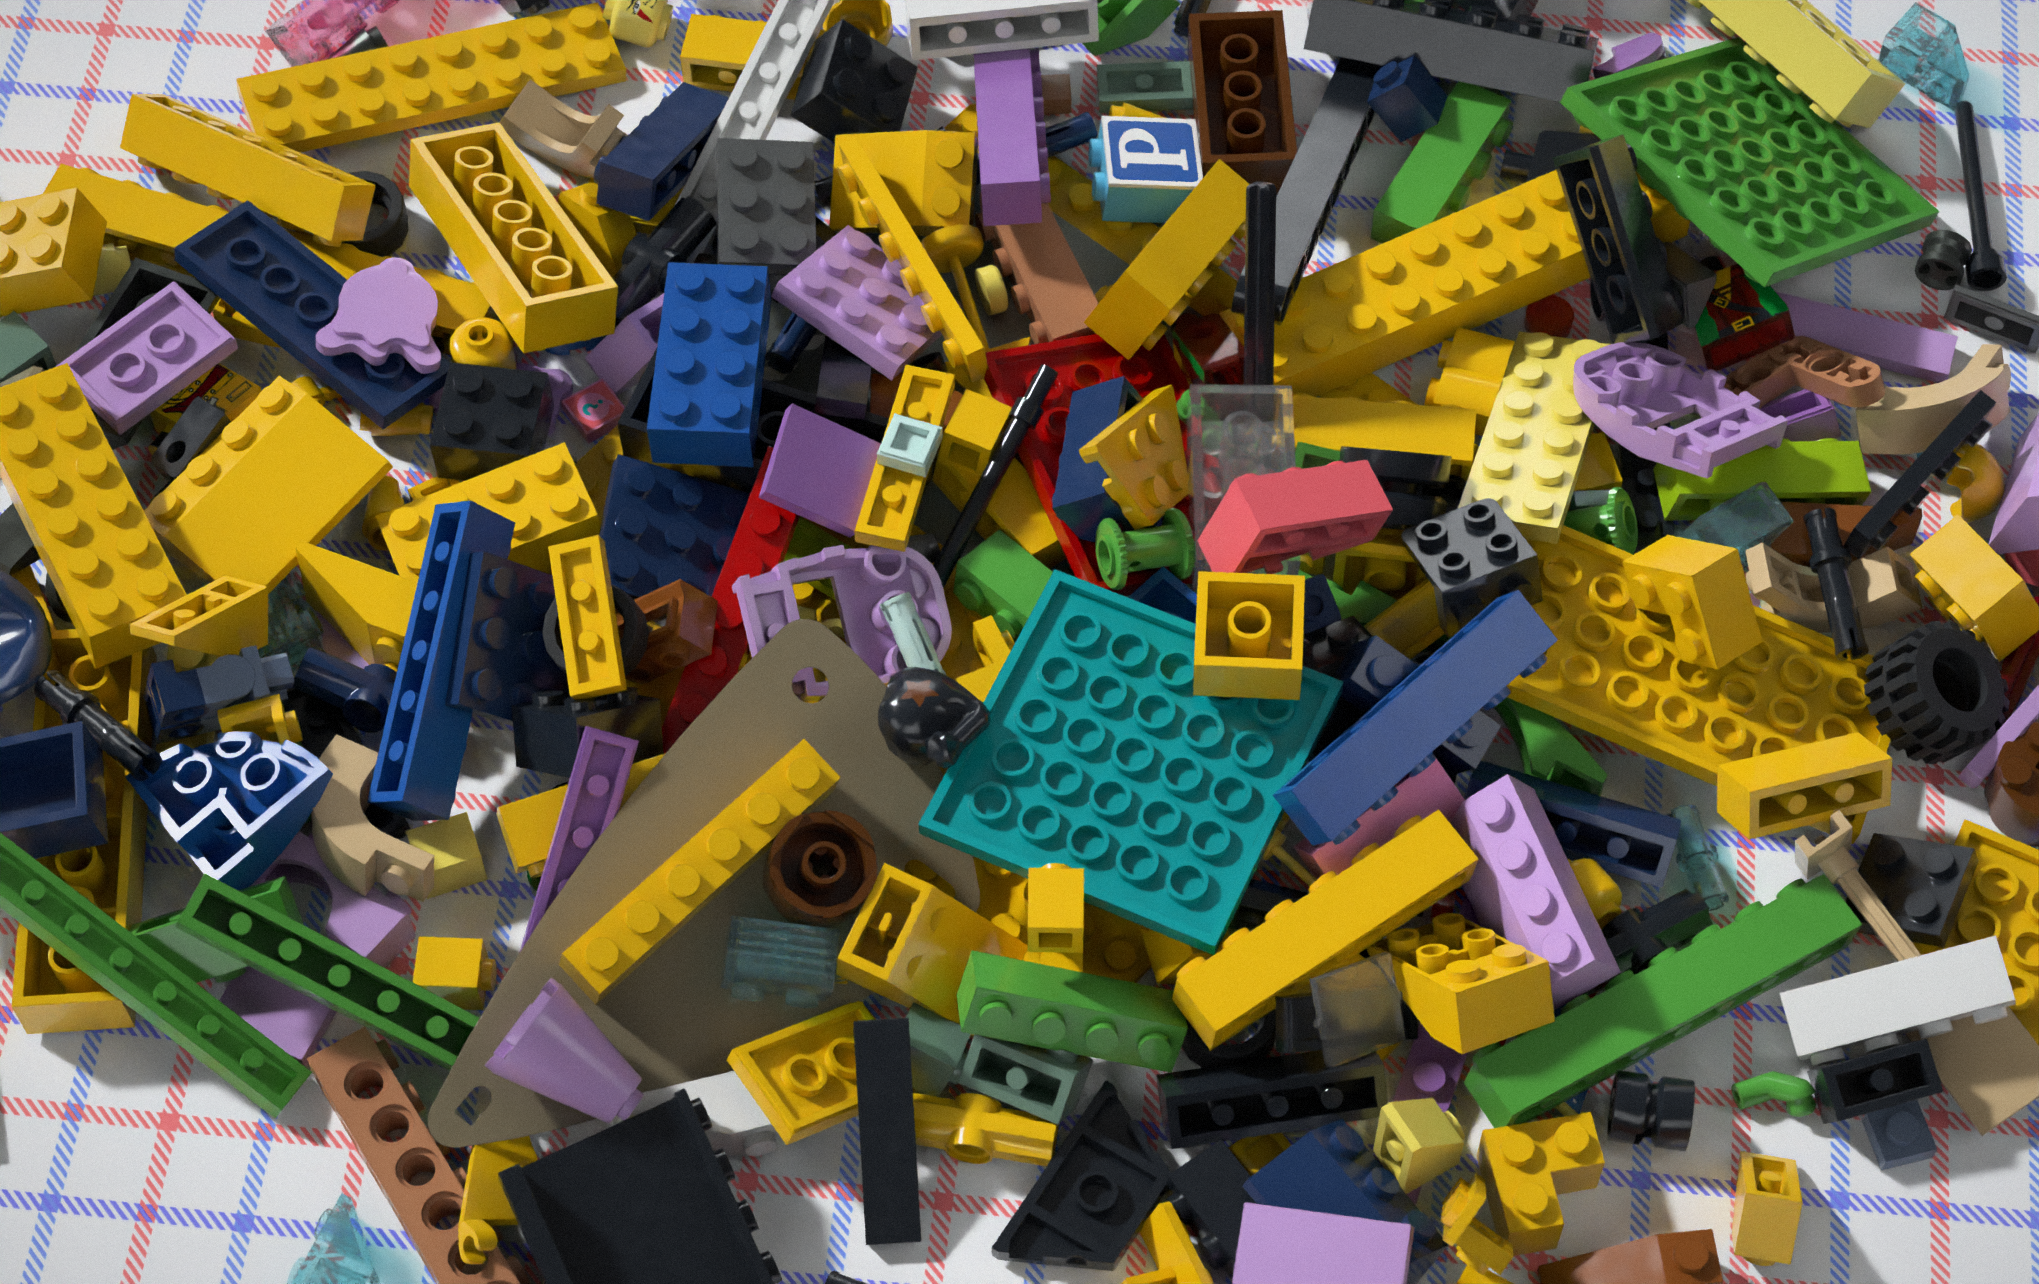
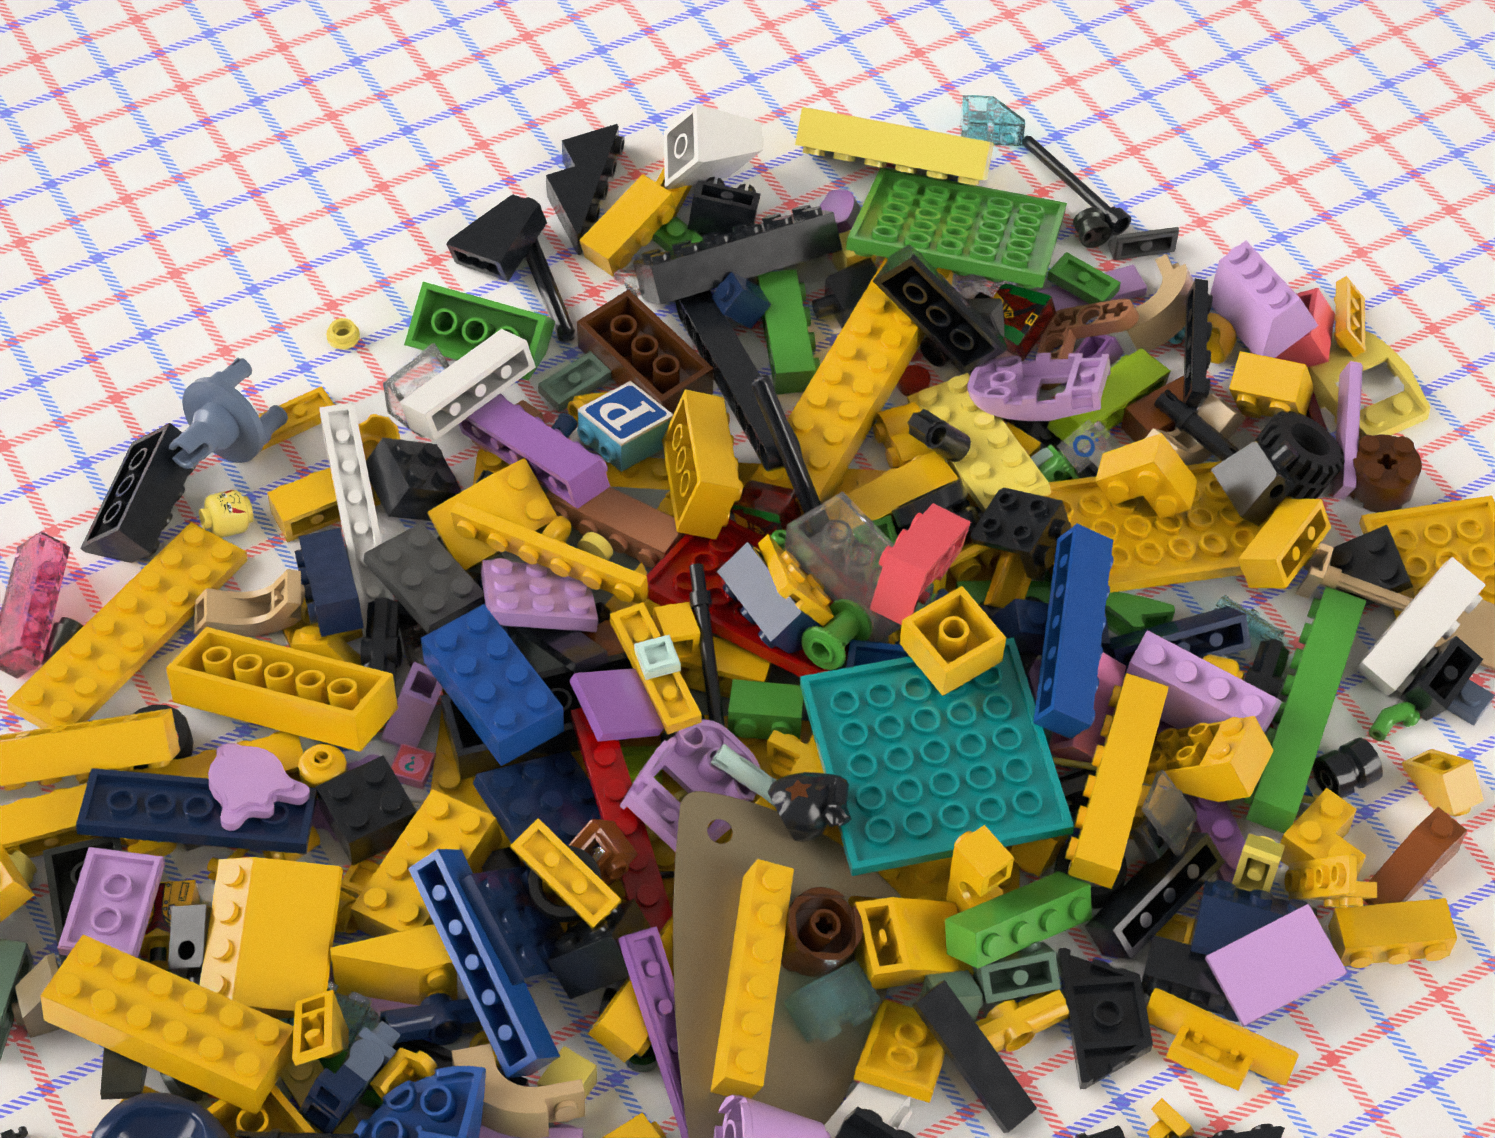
camera: 40 degrees left, 5 degrees down
clear light blue slope [1679,482,1794,570] -> none
none -> black piece [907,409,971,462]
none -> bright green plate [1047,252,1121,304]
none -> clear brick [1057,420,1112,472]
none -> black torso [1211,441,1299,526]

